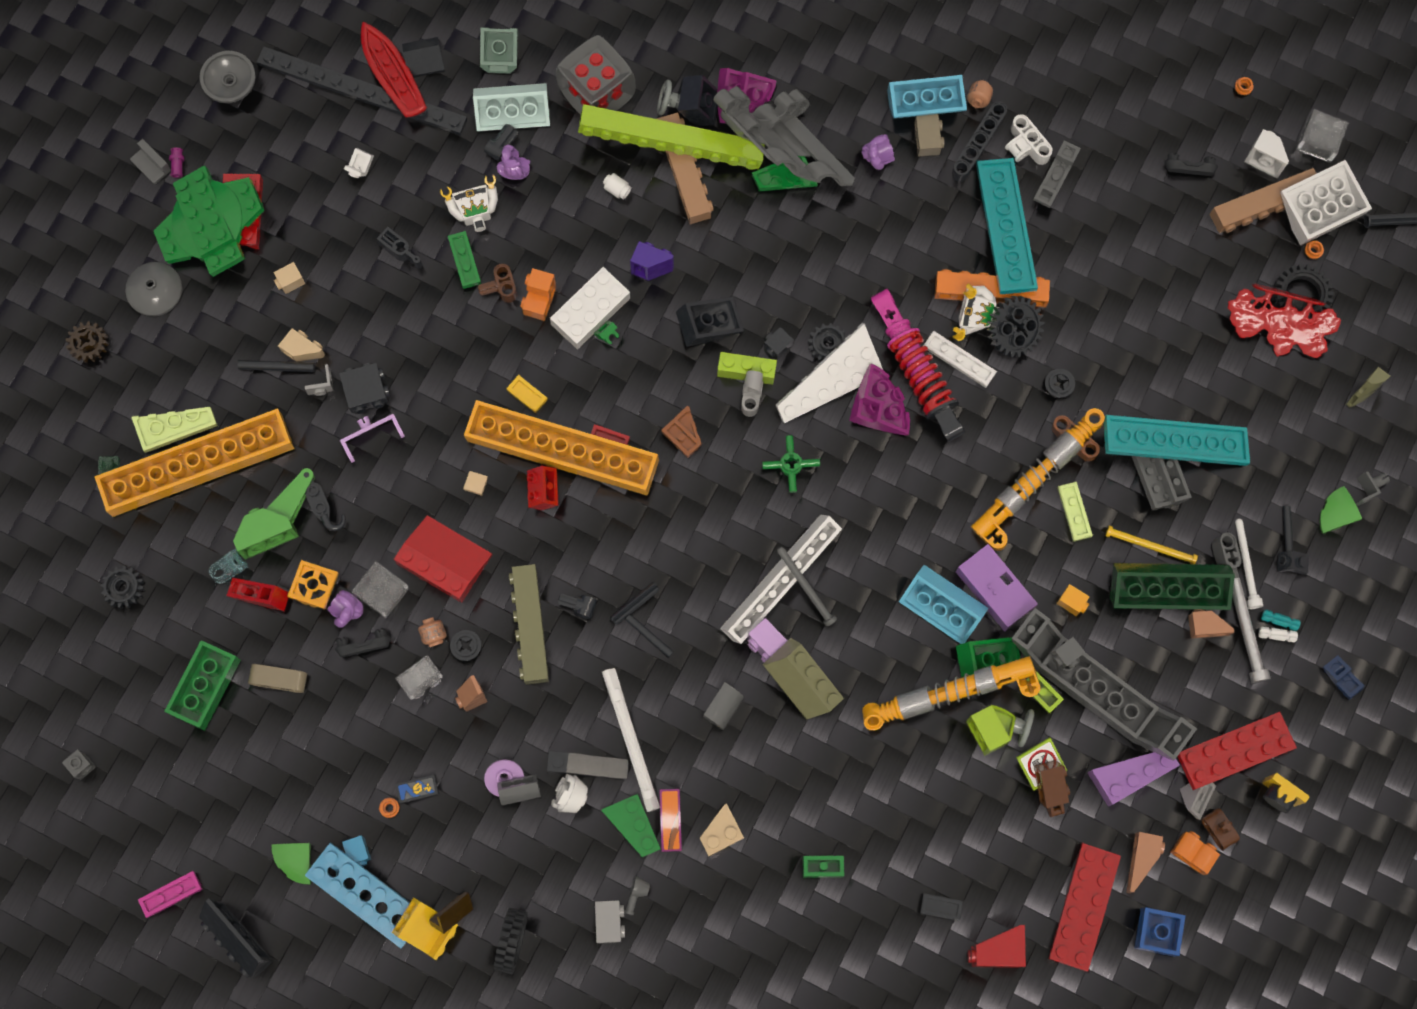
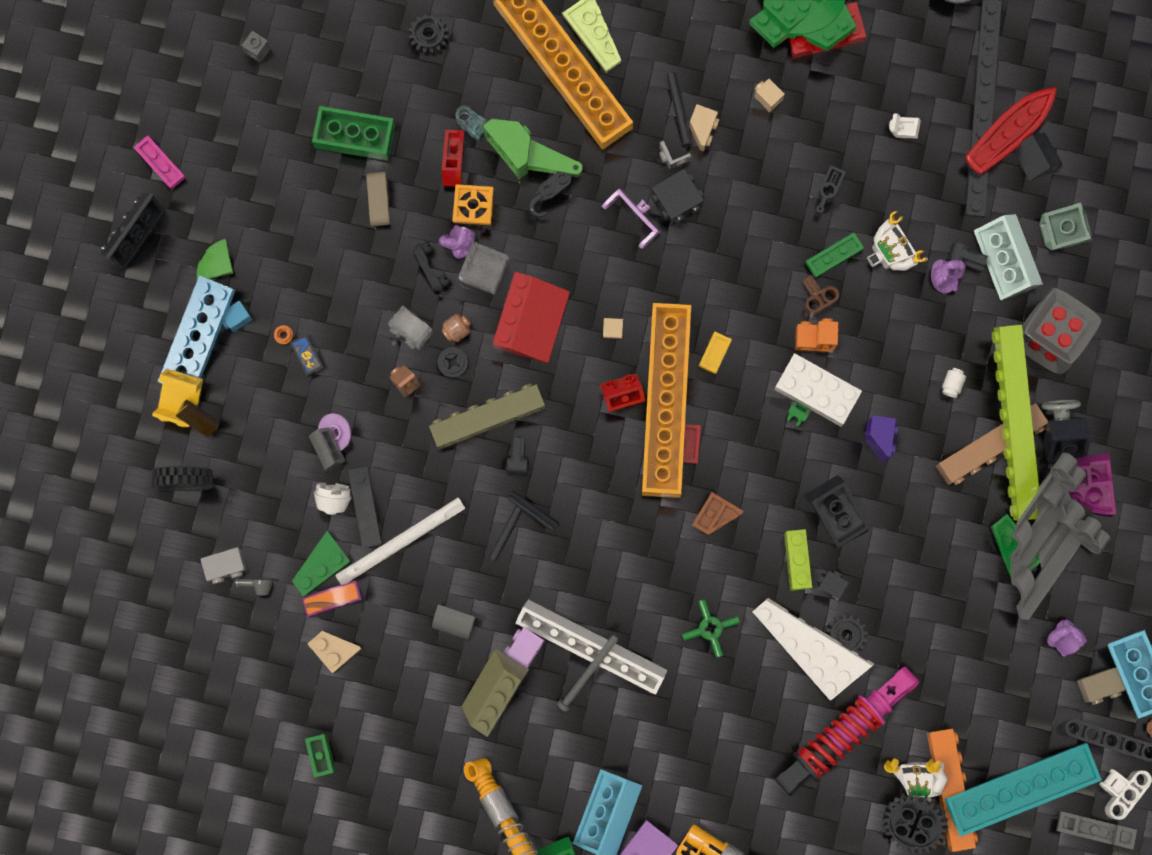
camera: 80 degrees right, 5 degrees up
light grey piece [741,371,763,417] -> none
magenta brick [849,363,910,435] -> none
white tile [923,331,997,388] -> none

